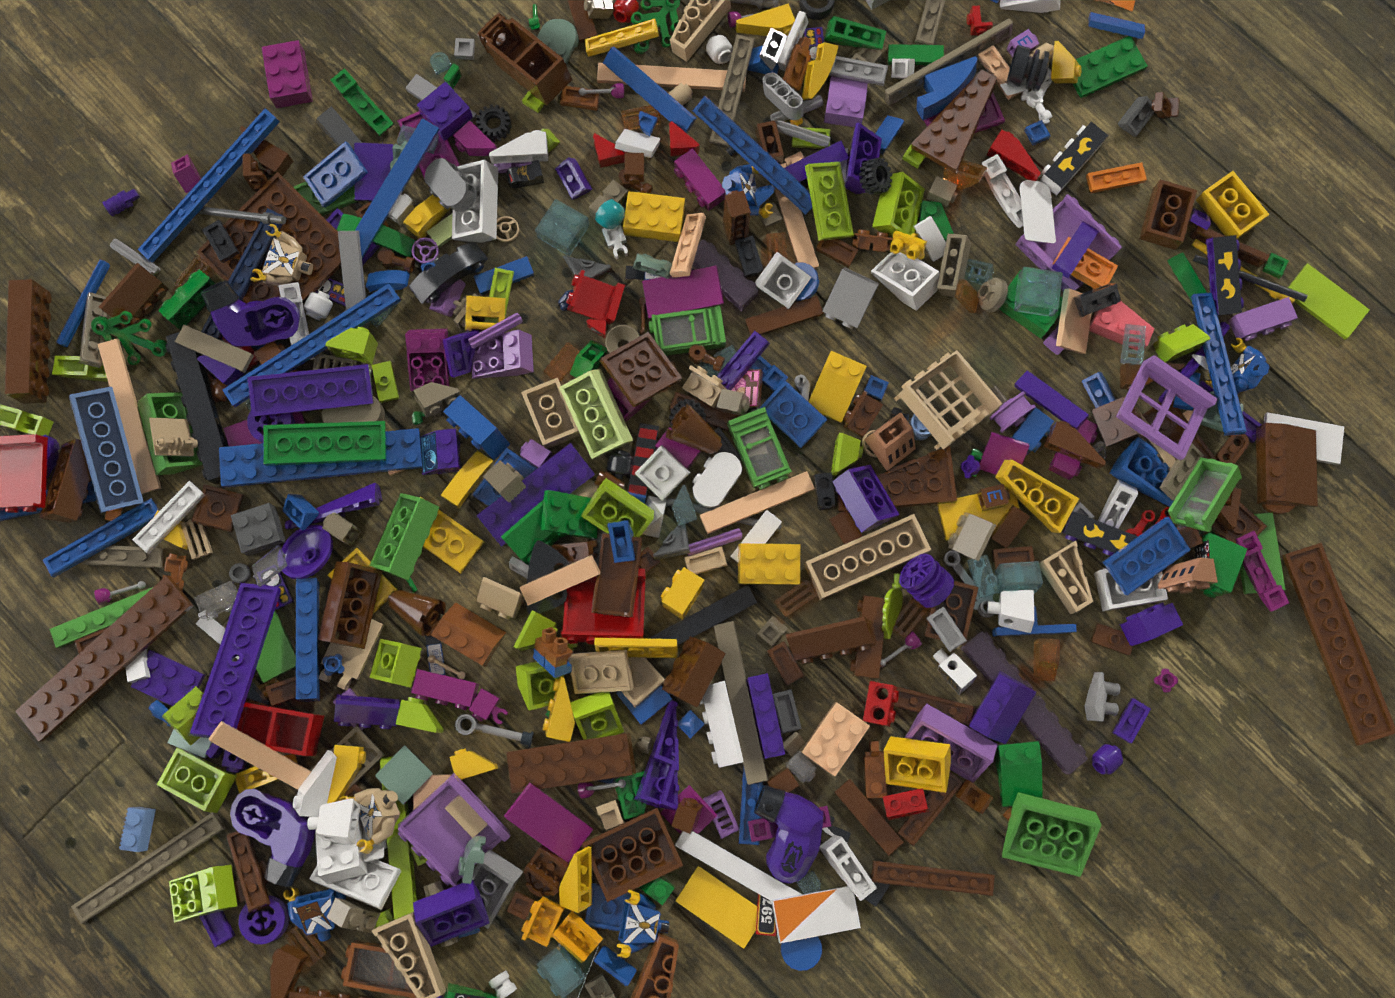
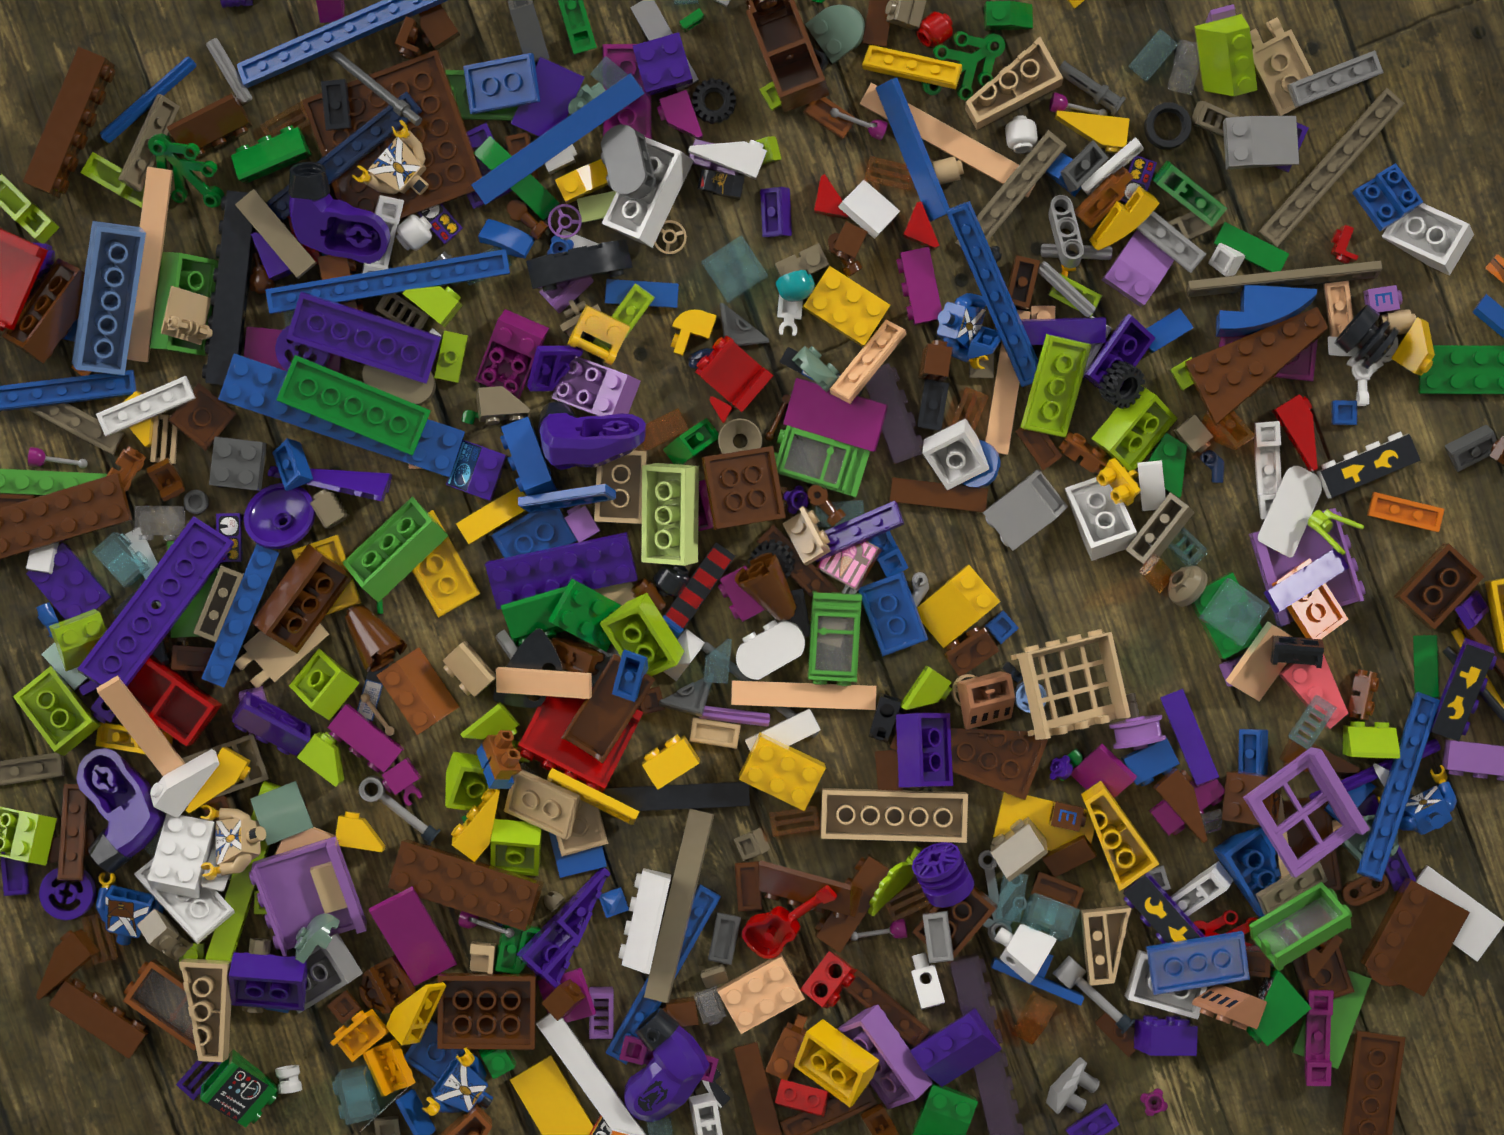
camera: 25 degrees right, 10 degrees up
clear piece [252,545,288,587] -> none
white torso [308,799,360,844] -> none
blue plate [322,654,345,676] -> none
light grey tile [338,231,366,309] -> none
medium lavender axle [468,313,523,348] -> none
dark tan brick [483,460,526,502] -> none
white tile [635,445,690,501] -> none
blue tile [639,111,658,136] -> none
reddish brown brick [662,636,726,707] -> none
dark tan brick [717,388,750,416] -> none
dark purple brick [747,673,785,759] -> none
none -> clear light blue brick [92,532,150,588]
none -> reddish brown bracket [146,457,185,501]
none -> dark tan brick [193,566,244,642]
none -> blue tile [518,484,616,513]
none -> dark purple piece [538,402,646,470]
none -> yellow brick [671,310,717,357]
none -> red piece [742,885,837,959]
none -> dark purple plate [783,486,808,514]
none -> light grey piece [1053,956,1135,1034]
none -> dark blue arm [1201,450,1224,483]
none -> lime plant [1307,509,1364,555]
none -> dark orange hinge [1348,669,1379,720]

